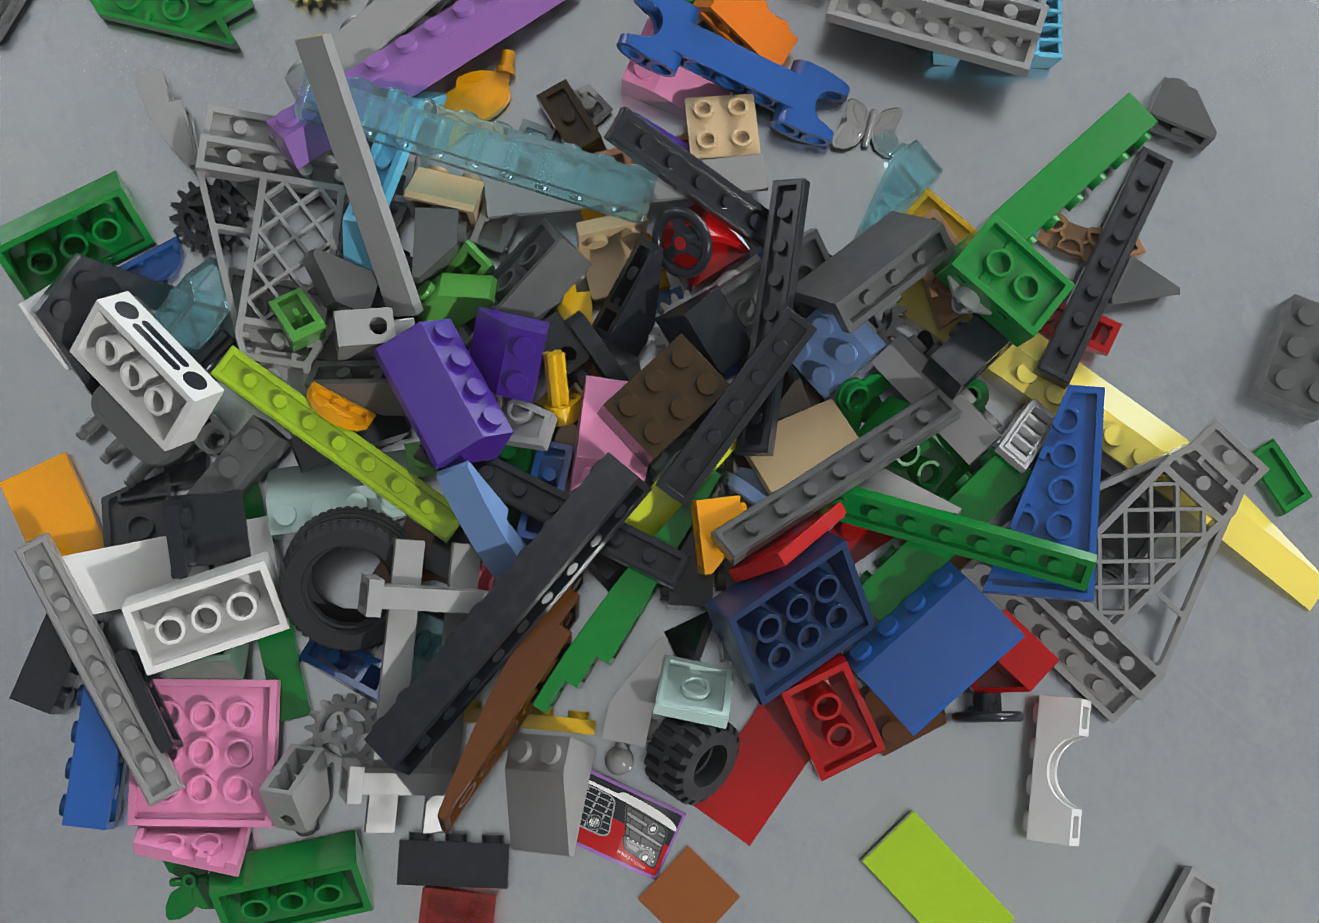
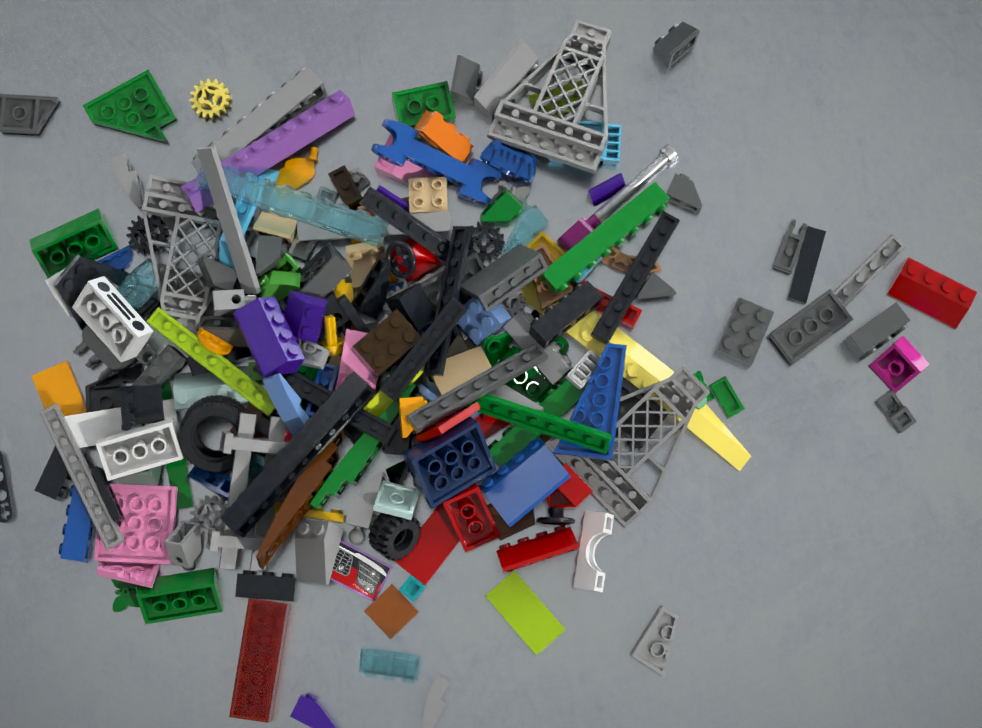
camera: 15 degrees right, 0 degrees up
bright green slope [268,287,326,352] -> none
green piece [936,213,1075,347] -> none
none -> teal plate [399,575,426,602]
none -> black gear [468,222,505,263]
none -> blue piece [480,140,537,183]
none -> green slope [480,188,523,222]
none -> red slope [496,525,579,574]
none -> flat silver piece [557,144,679,252]
none -> dark purple slope [587,173,625,206]

